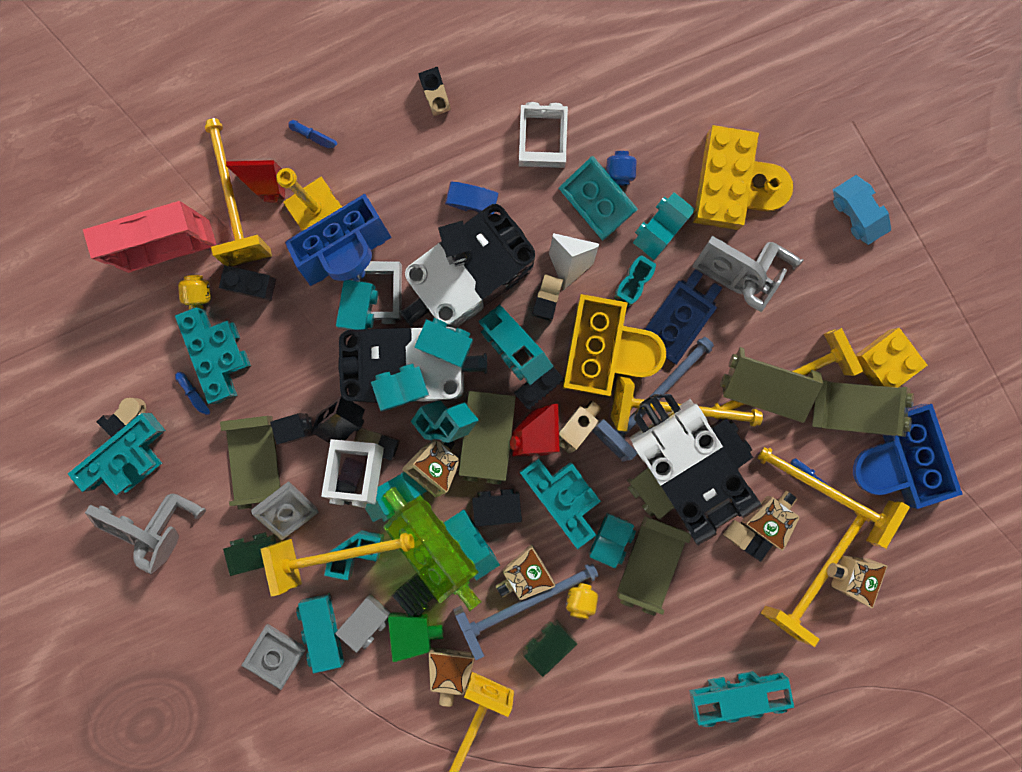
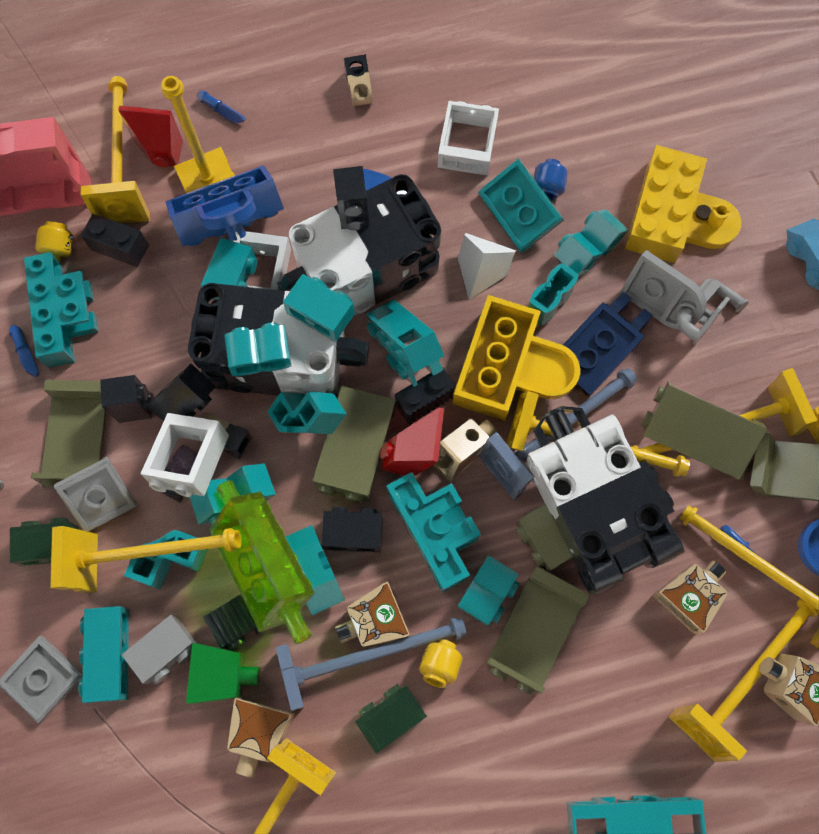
camera: 10 degrees right, 15 degrees down
torso [402,440,459,497] -> none
leg [532,274,563,322] -> none
leg [723,519,773,562] -> none

